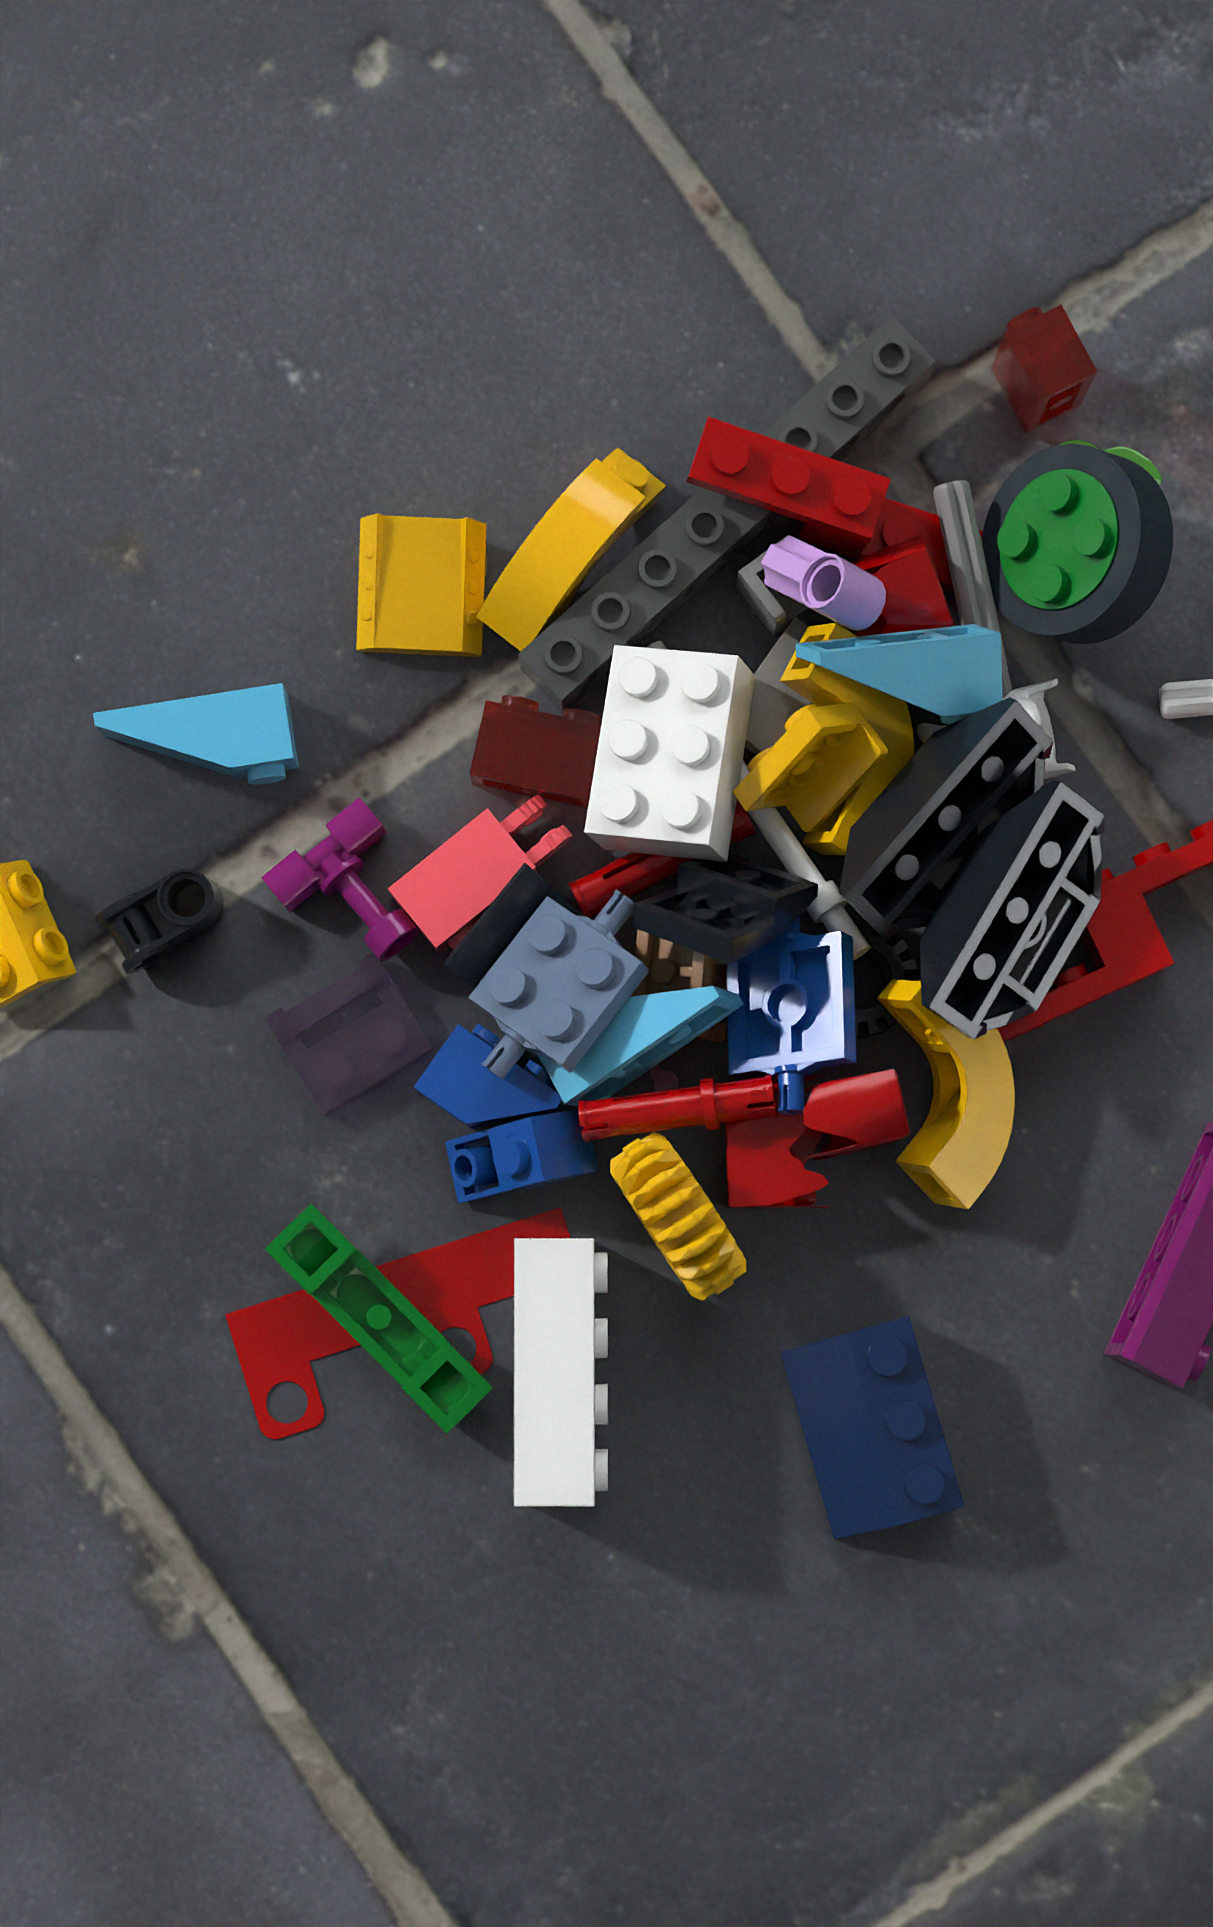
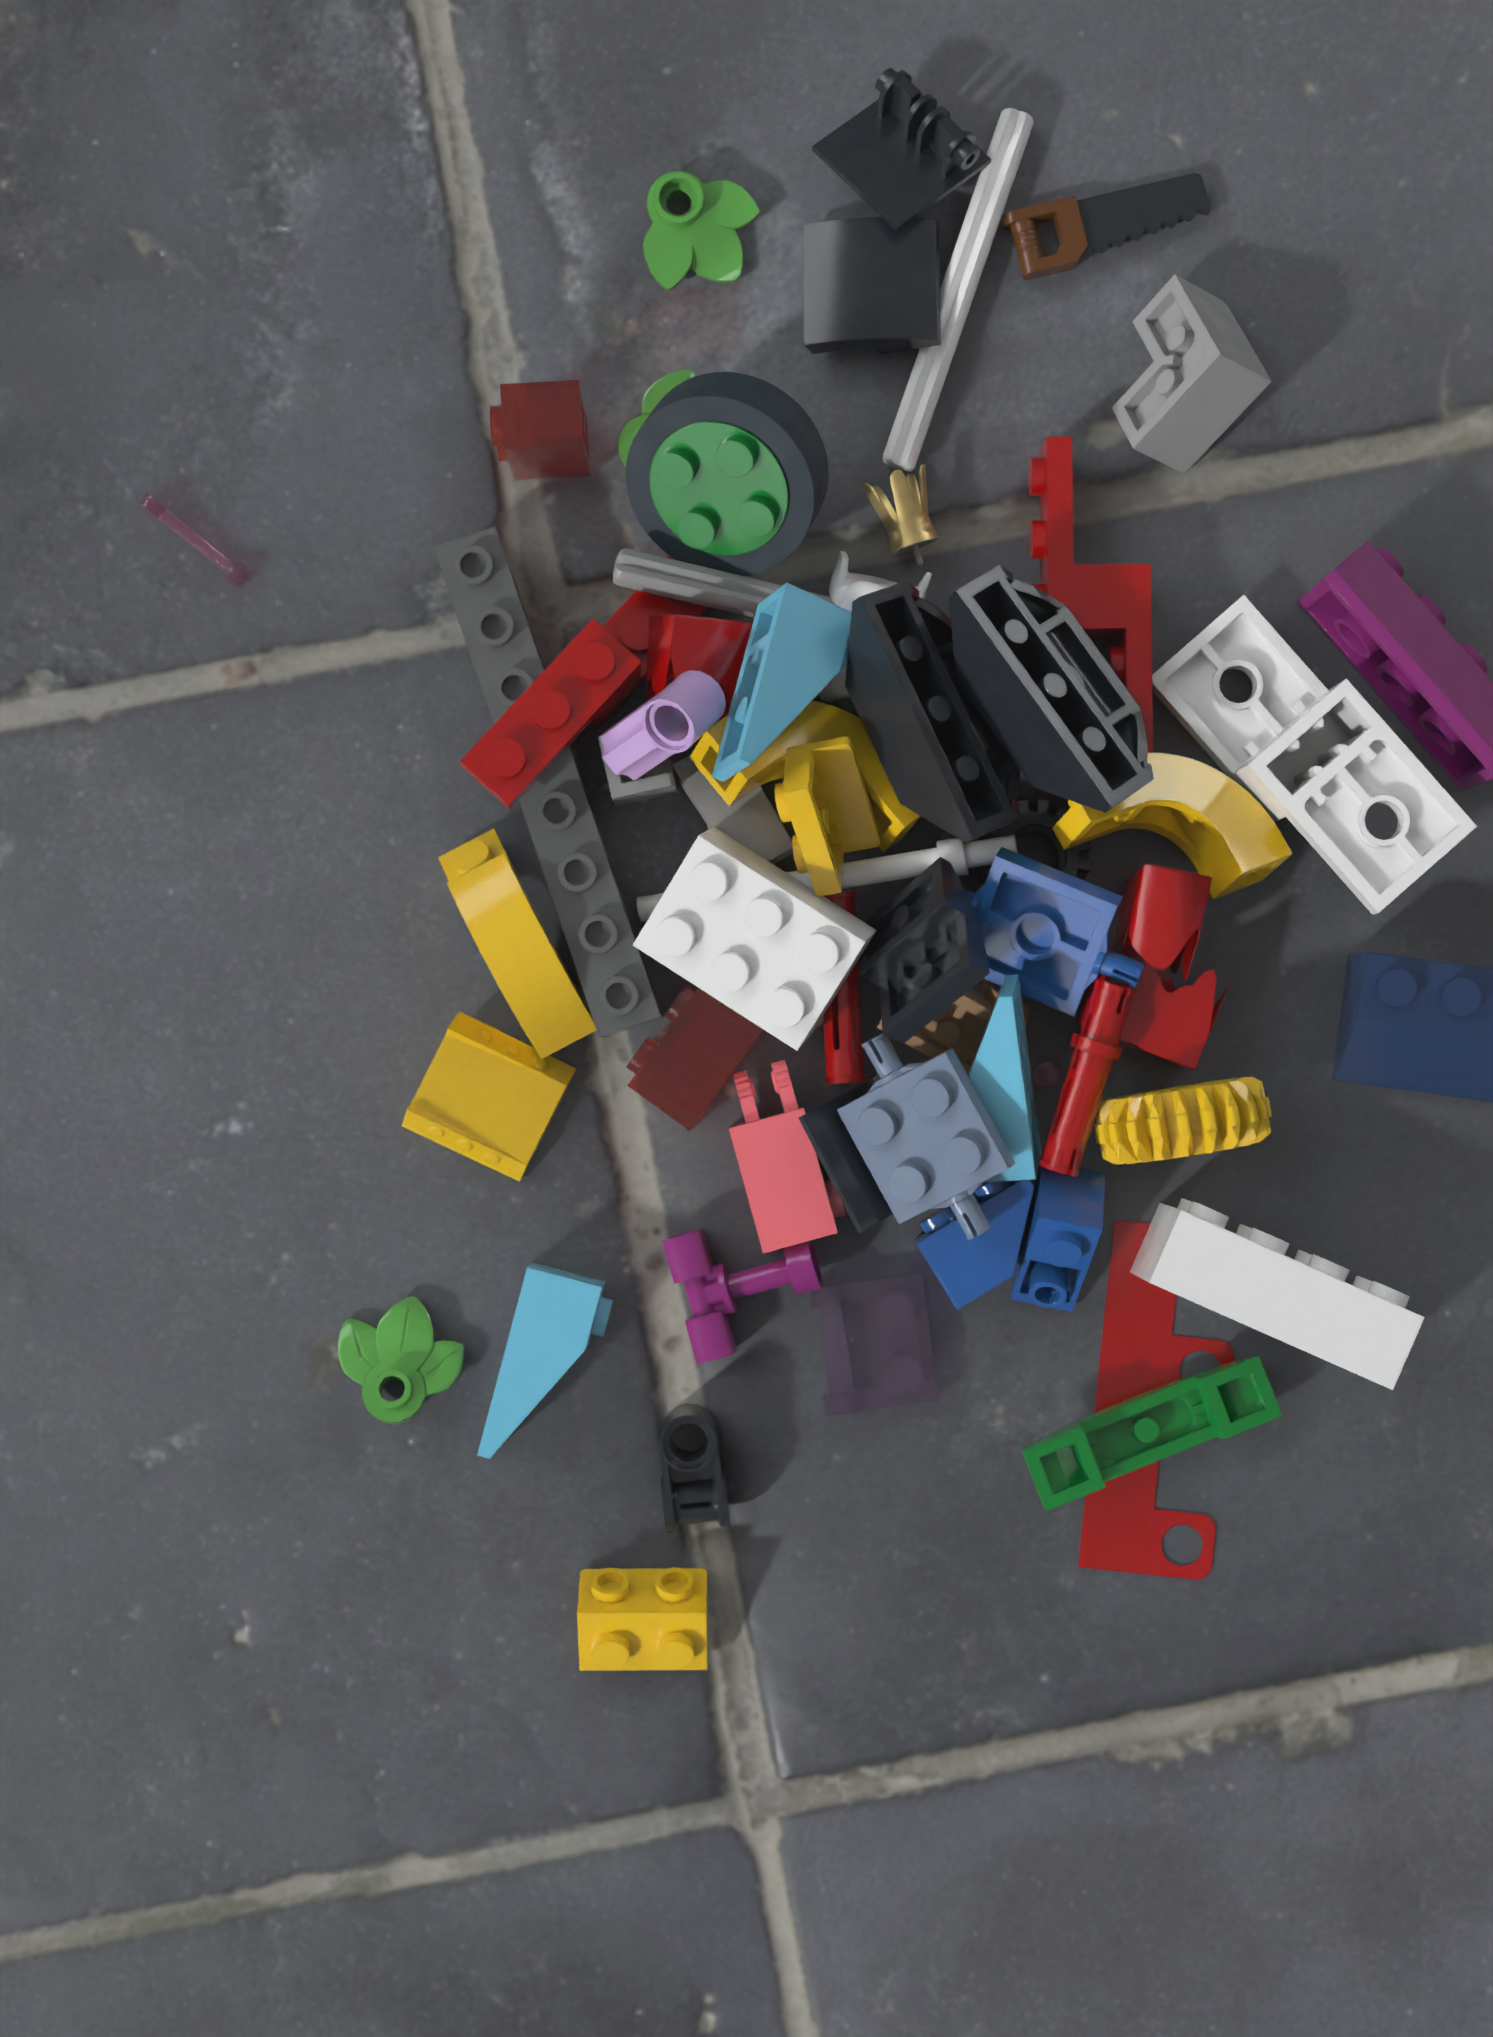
camera: 70 degrees left, 5 degrees up
none -> clear pink hinge [139,493,249,586]
none -> bright green plate [338,1296,465,1424]
none -> pearl gold piece [862,464,939,565]
none -> white bracket [1152,595,1477,915]

